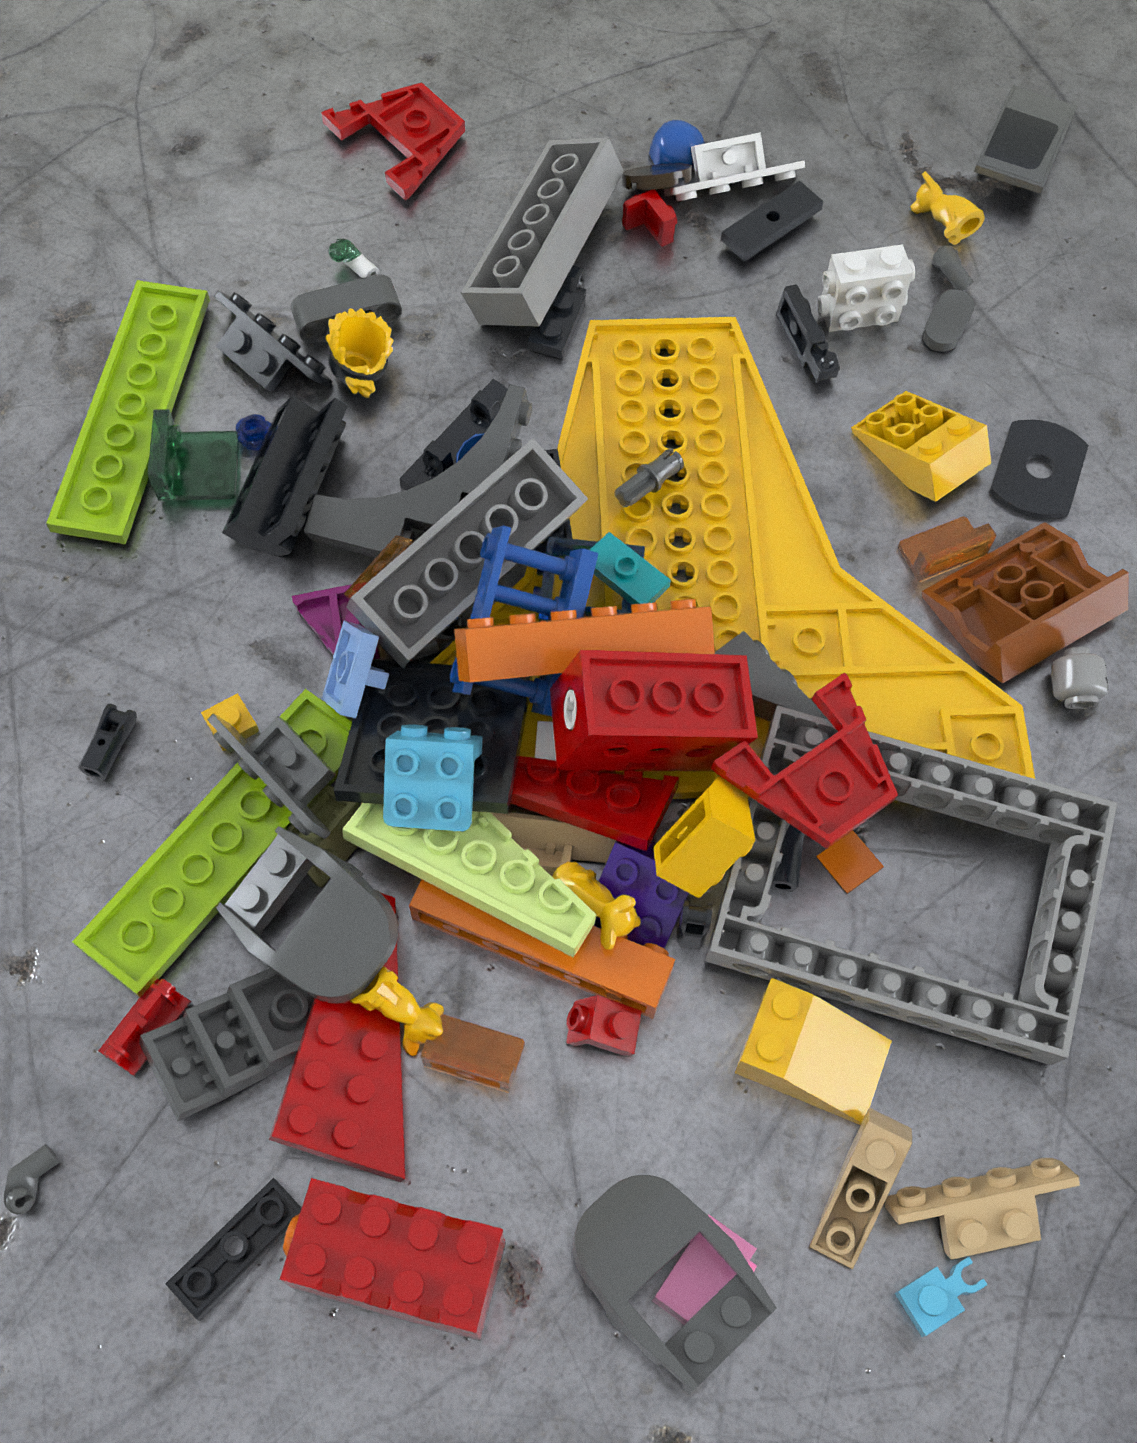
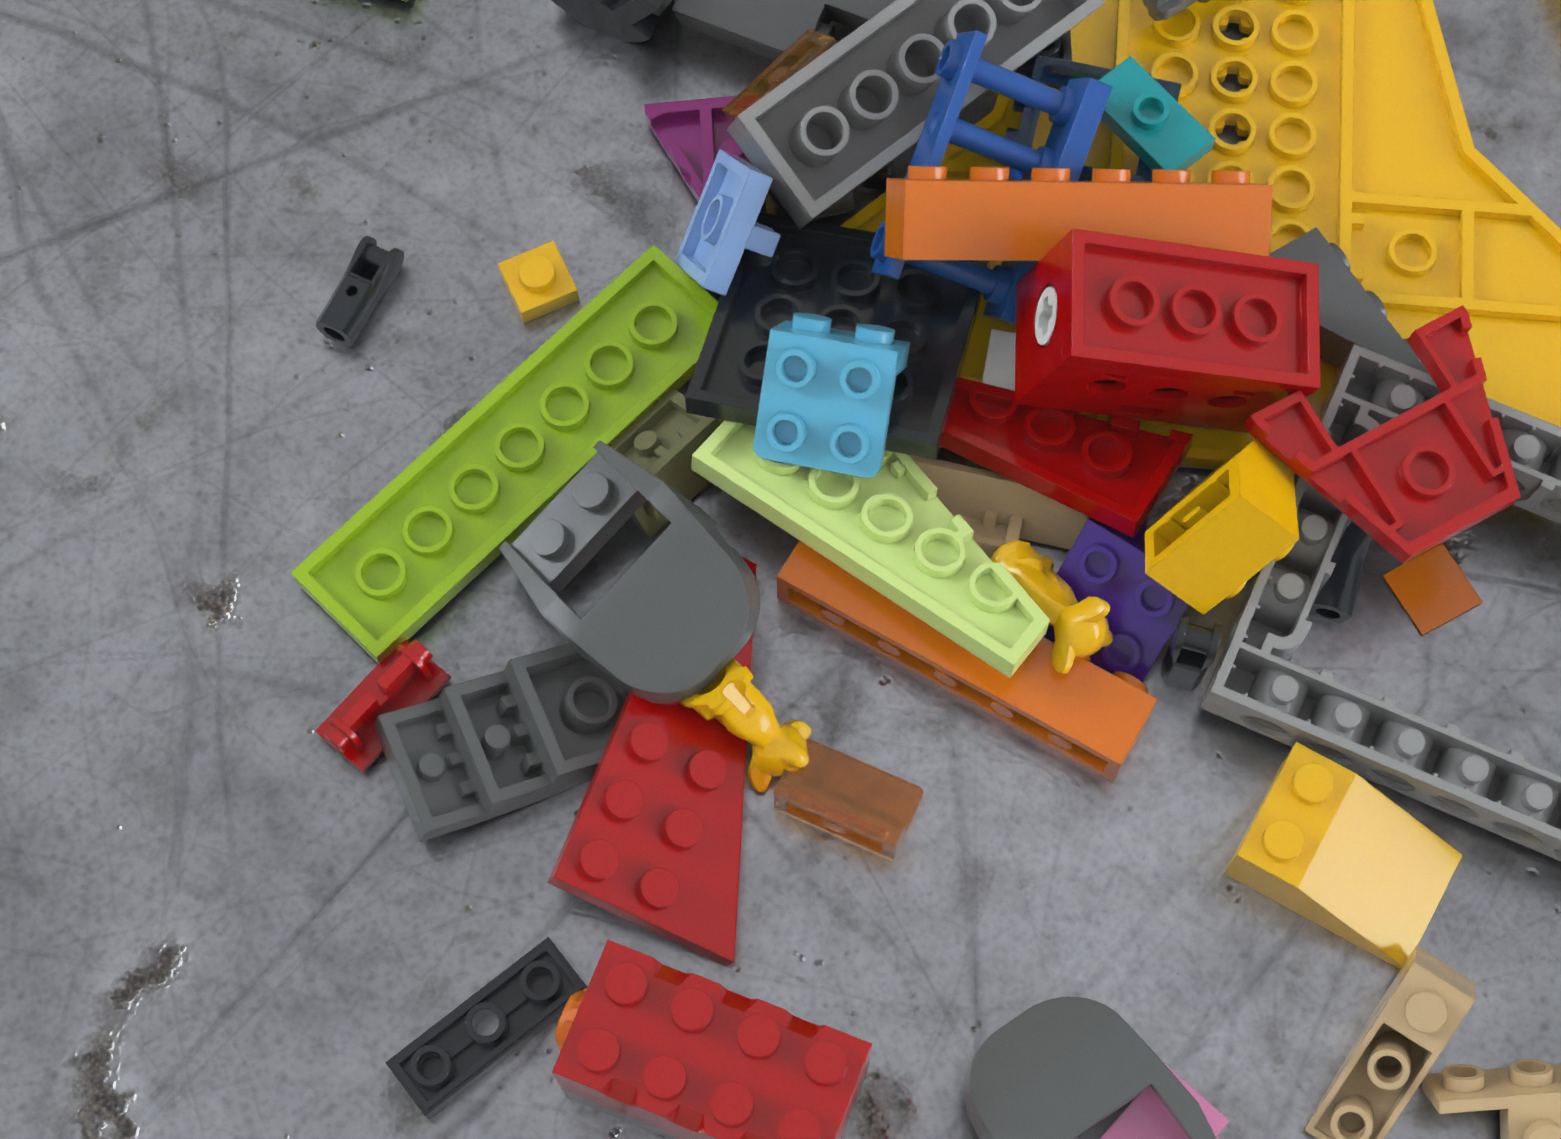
camera: 10 degrees right, 5 degrees up
dark grey arm [4,1144,59,1215] -> none
dark grey bracket [207,713,336,839] -> none
red bracket [566,995,642,1056] -> none

